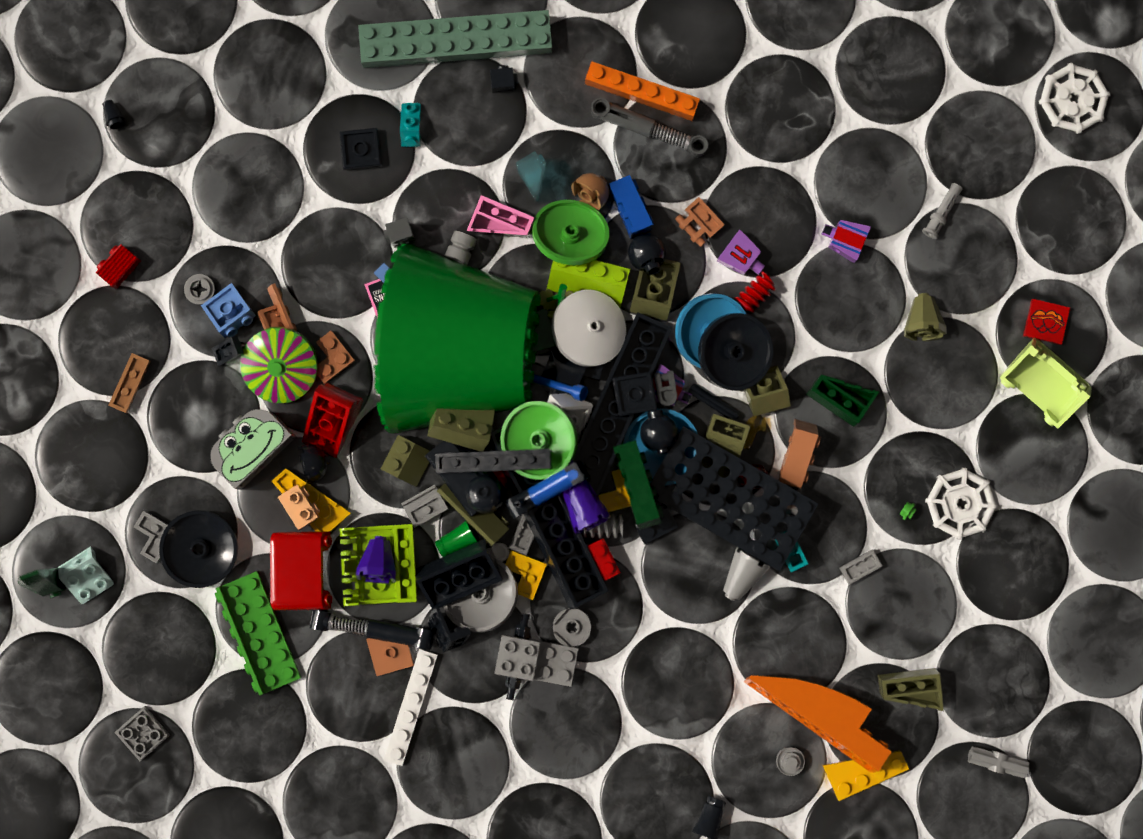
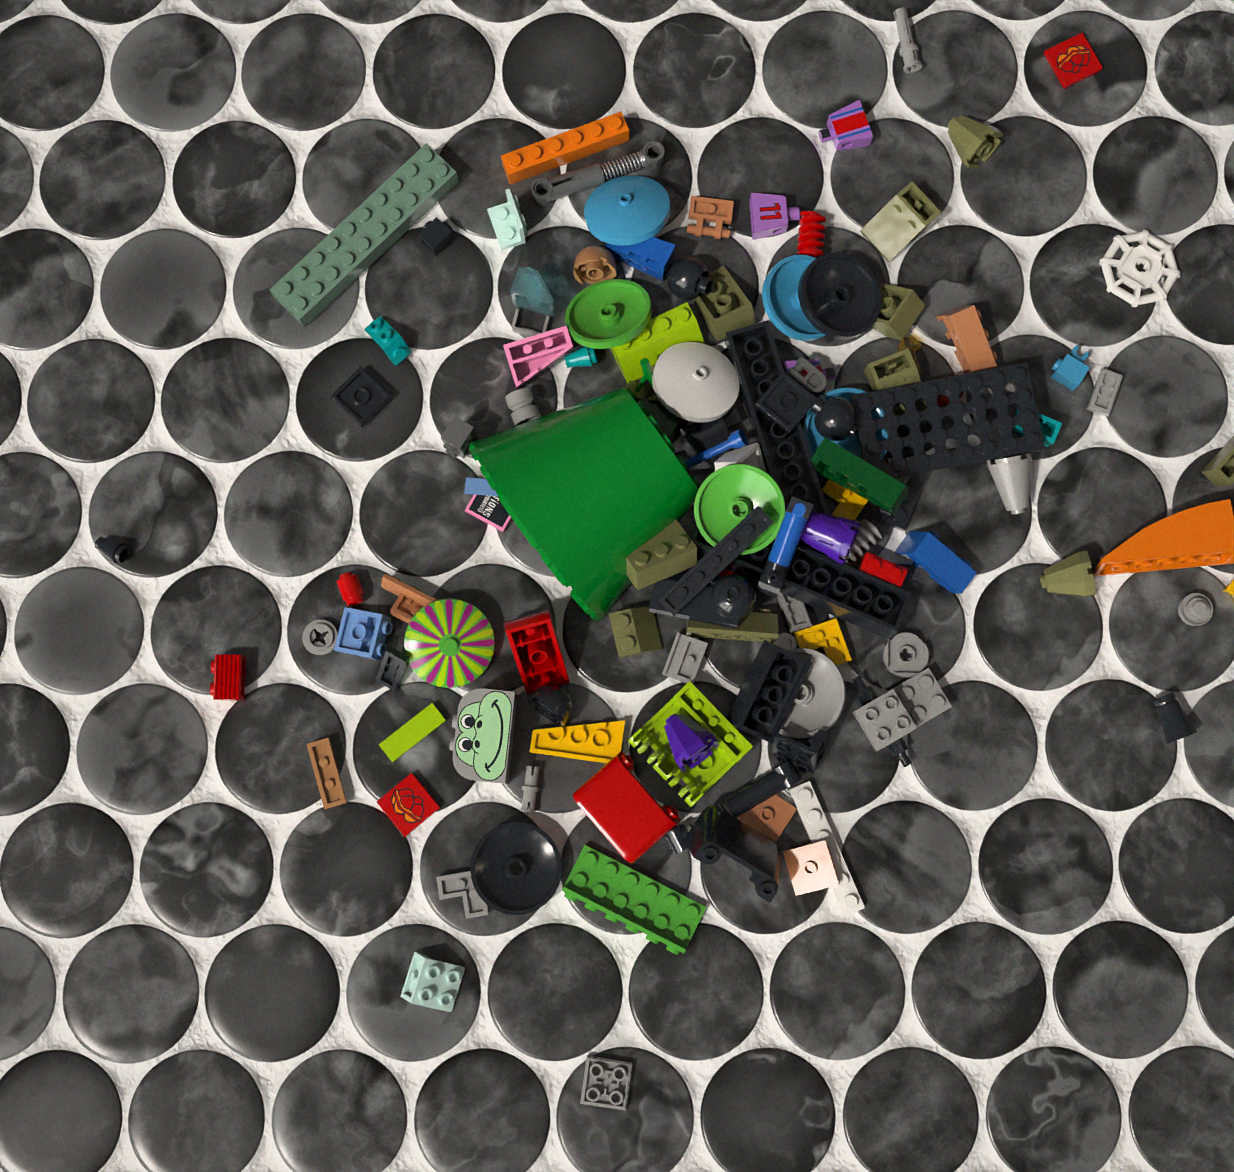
camera: 35 degrees left, 5 degrees down
dark green wedge [17,568,66,598] -> none
light nougat brick [278,485,320,530] -> none
nougat plate [316,331,355,384] -> none
green plant [435,520,479,557] -> none
black axle [688,384,740,421] -> none
dark green wedge [806,374,879,427] -> none
bright green plate [900,502,917,520] -> none
yellowish green windscreen [1000,338,1092,429] -> none
none -> red brick [337,572,365,606]
none -> red tile [377,773,440,837]
none -> lime tile [379,703,446,762]
none -> light aqua bracket [487,189,528,251]
none -> light grey piece [512,308,550,337]
none -> light grey pin [521,766,540,812]
none -> teal cone [564,346,598,368]
none -> dark azure dish [584,175,671,246]
none -> black windscreen [684,806,781,903]
none -> plate [783,839,840,896]
none -> slope [860,181,942,262]
none -> blue wedge [895,531,977,594]
none -> olive cone [1040,550,1096,597]
none -> dark azure brick [1051,345,1090,391]

